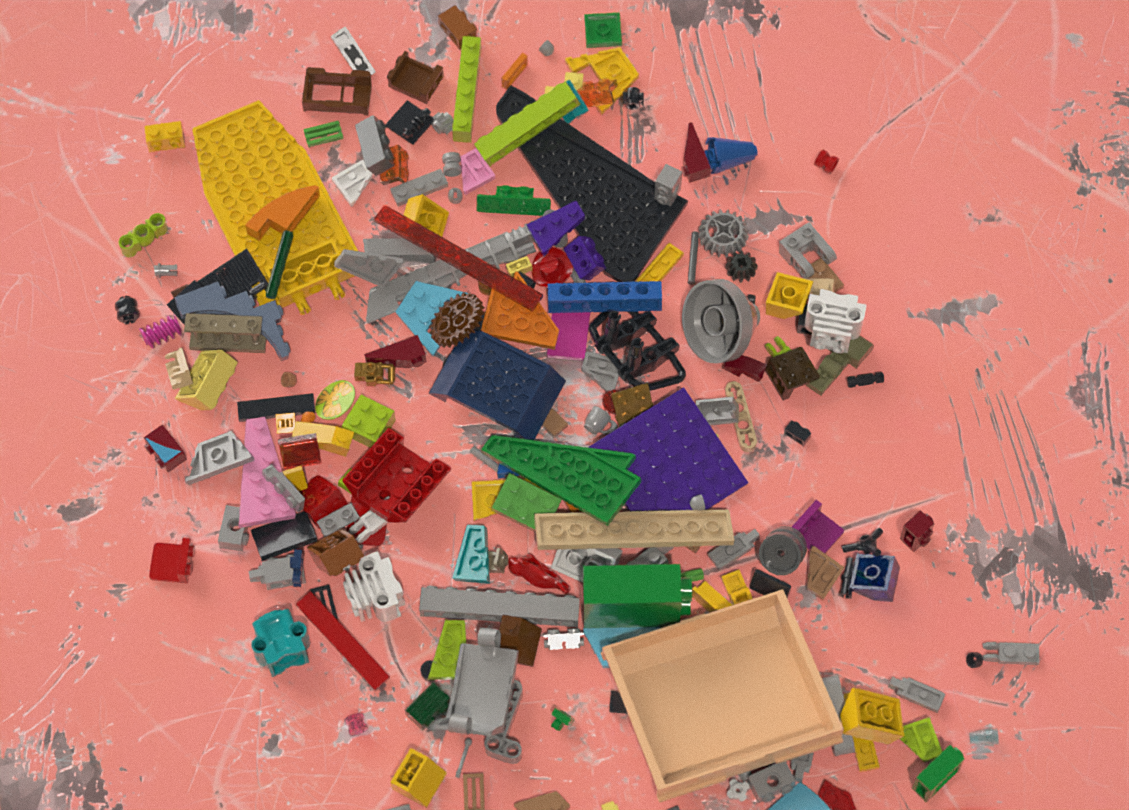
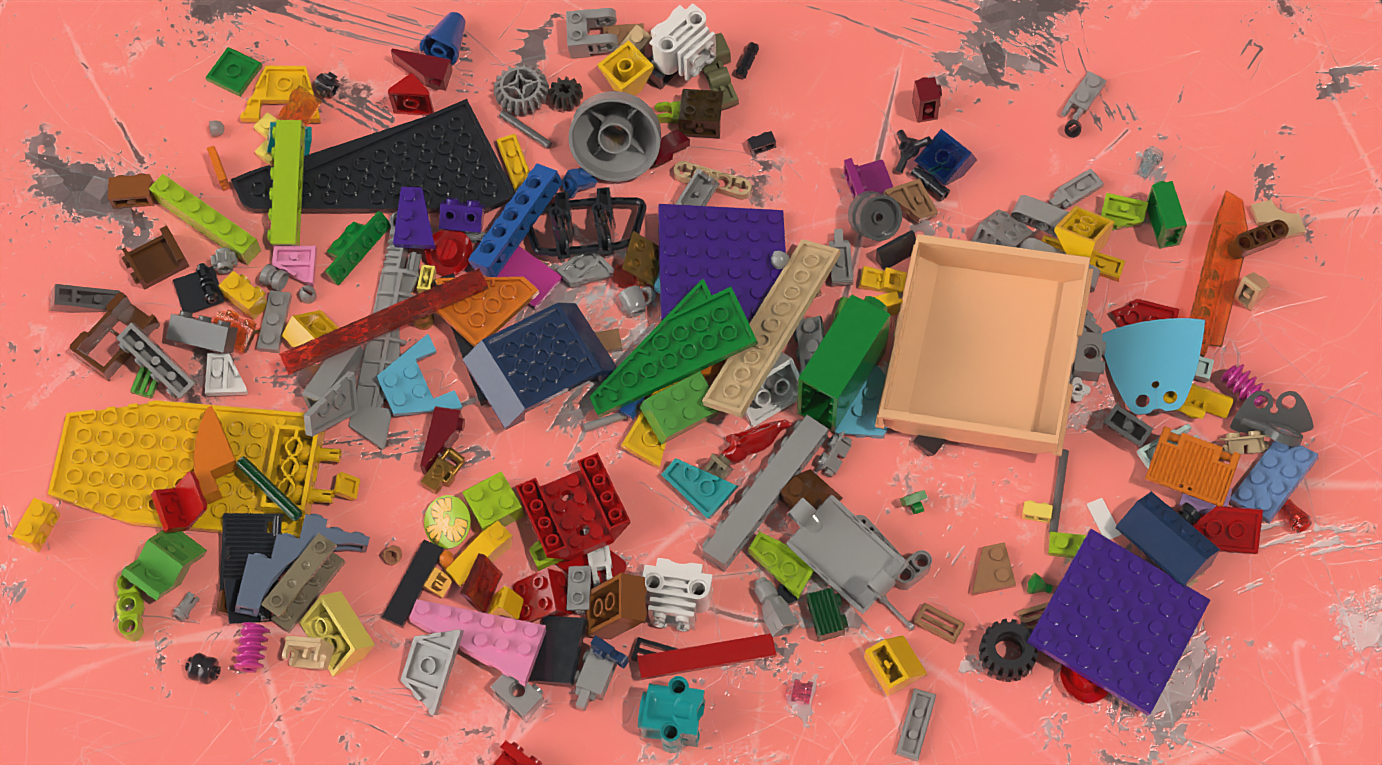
camera: 55 degrees left, 0 degrees up
dark red brick [143,424,187,473] -> none
light grey hinge [262,464,305,512] -> none
reddish brown gear [429,292,485,348] -> none
light grey brick [655,164,682,206] -> none
none -> light grey brick [116,322,198,399]
none -> bright green bracket [122,530,207,601]
none -> red bracket [151,471,207,533]
none -> yellow brick [218,271,267,320]
none -> yellow plate [334,472,360,501]
none -> red slope [388,72,434,116]
none -> blue bracket [561,167,598,198]
none -> light grey piece [754,577,799,637]
none -> light grey bracket [971,209,1033,248]
none -> light grey beam [1011,195,1069,237]

